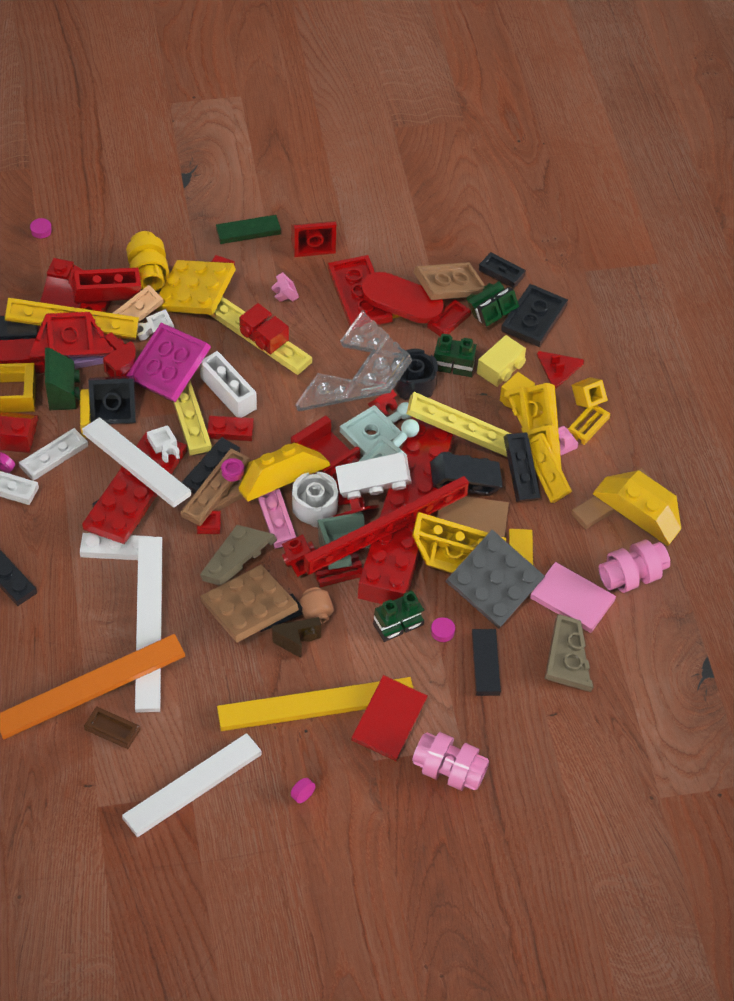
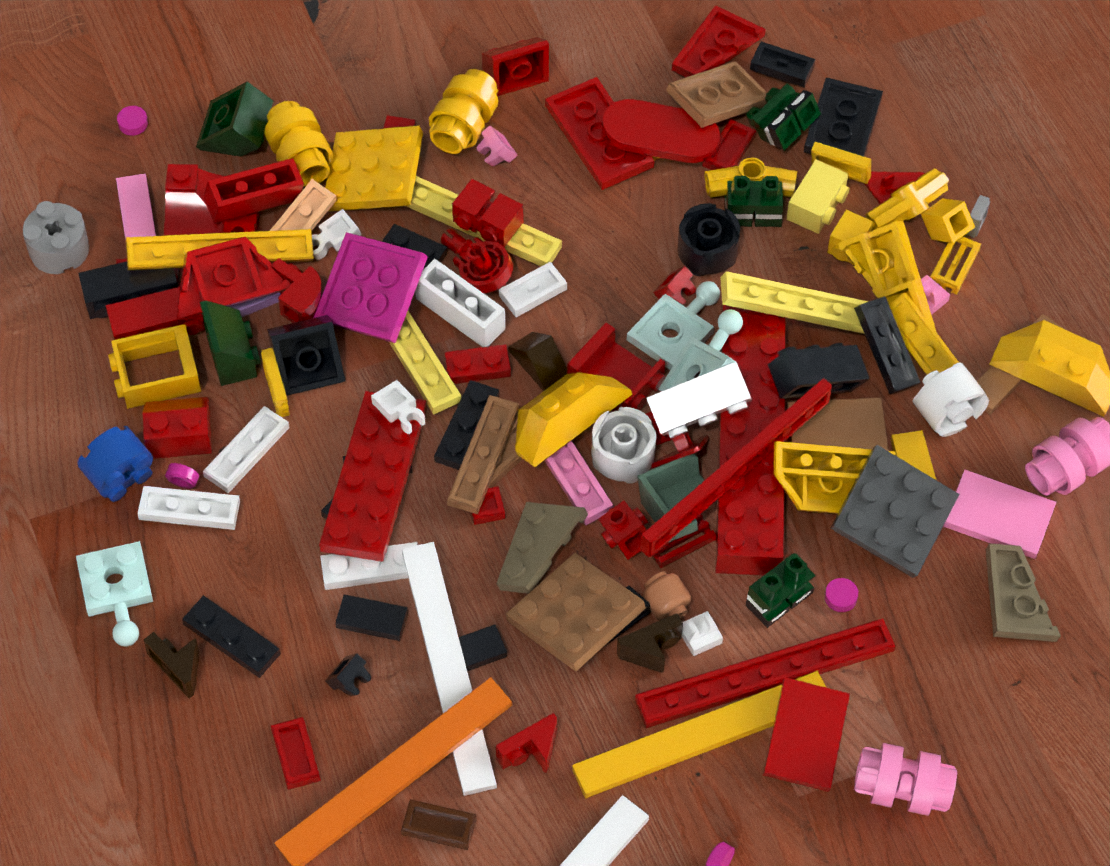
camera: 10 degrees left, 5 degrees up
white tile [82,417,191,508] -> none
dark green tile [216,215,281,244] -> none
dark pink tile [221,458,244,482] -> none
clear wing [295,311,412,411] -> none
black tile [471,629,501,696] -> none
none -> bright pink tile [116,173,156,240]
none -> dark green slope [196,82,274,157]
none -> red tile [271,717,321,790]
none -> black tile [325,653,371,696]
none -> black tile [335,594,408,641]
none -> black plate [382,224,447,269]
none -> yellow piece [429,69,498,154]
none -> red pin [441,228,513,293]
none -> black tile [459,624,507,671]
none -> red slope [496,713,557,773]
none -> white plate [499,262,567,317]
none -> dark brown slope [508,332,567,391]
none -> red tile [635,618,896,728]
none -> red wing [671,5,766,77]
none -> white tile [682,611,723,656]
none -> yellow piece [704,158,798,198]
none -> yellow tile [811,142,871,184]
none -> yellow piece [865,168,949,230]
none -> white brick [912,362,989,437]
none -> light grey tile [965,195,990,238]

